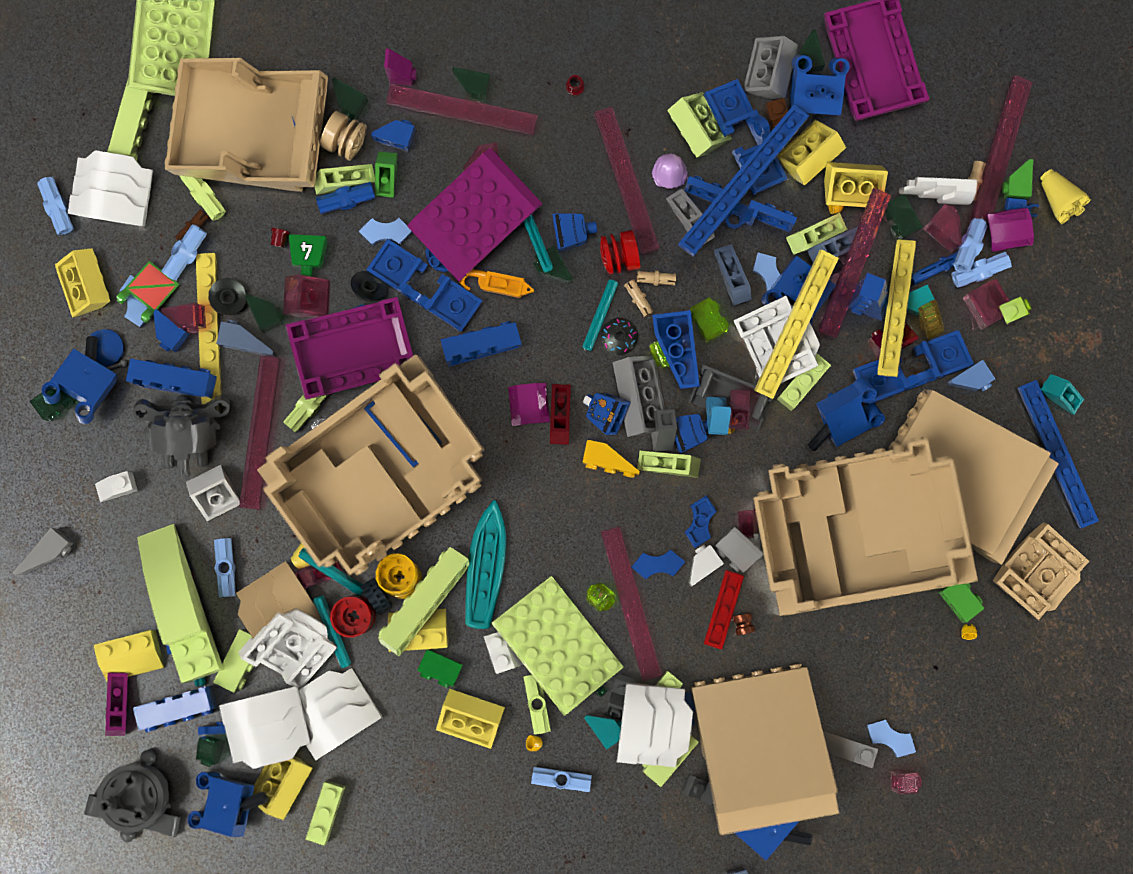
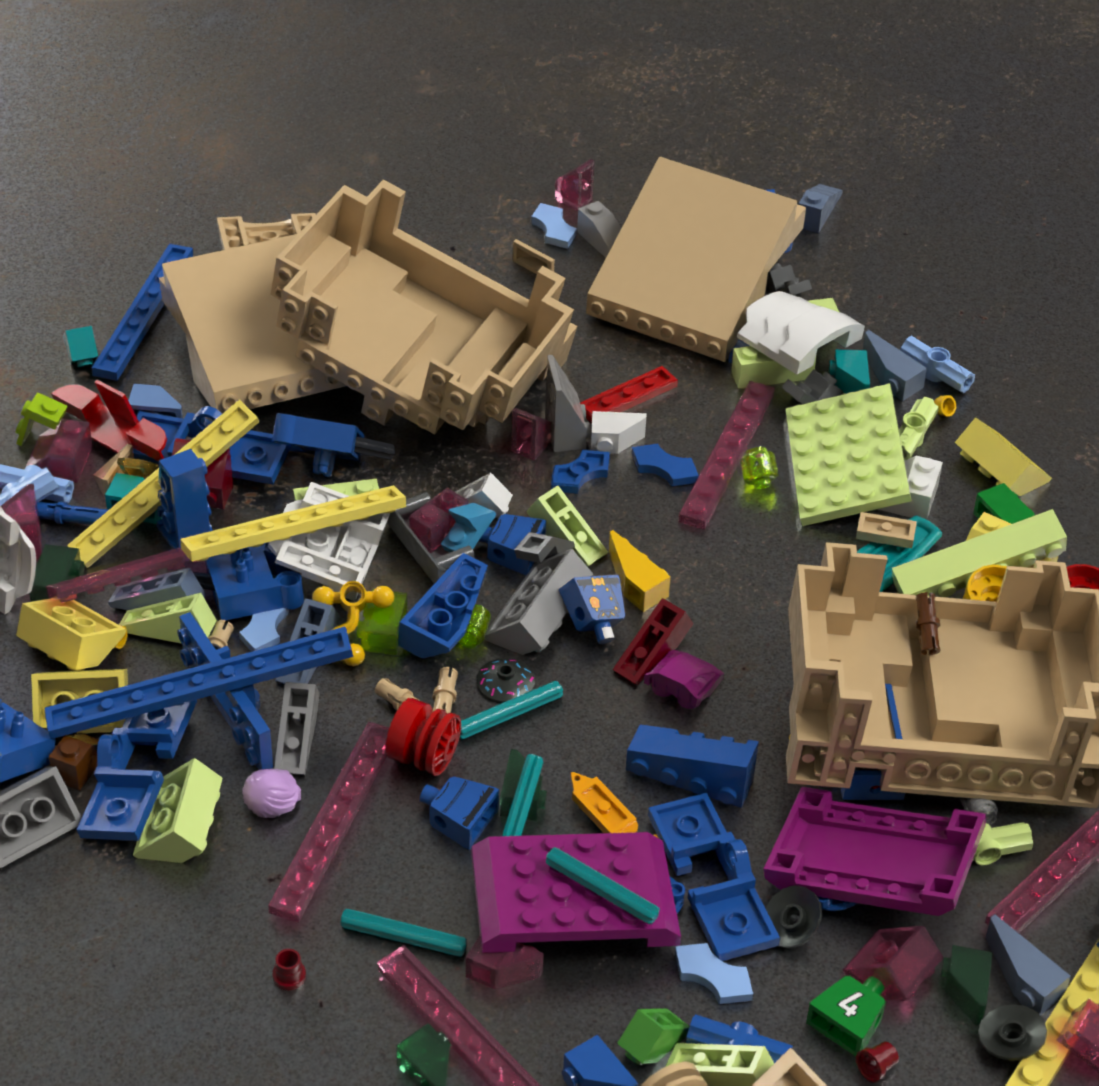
camera: 145 degrees left, 40 degrees down
copper wheel [732,613,756,635] -> none
none -> red piece [51,380,167,462]
none -> tan slope [93,444,135,498]
none -> tan pin [208,620,234,650]
none -> yellow piece [312,581,395,667]
none -> teal axle [340,908,467,957]
none -> white slope [444,473,513,519]
none -> tan slope [513,239,555,274]
none -> teal axle [546,847,660,924]
none -> tan plate [856,512,917,549]
none -> sand blue slope [863,330,927,401]
none -> reddish brown pin [915,592,941,655]

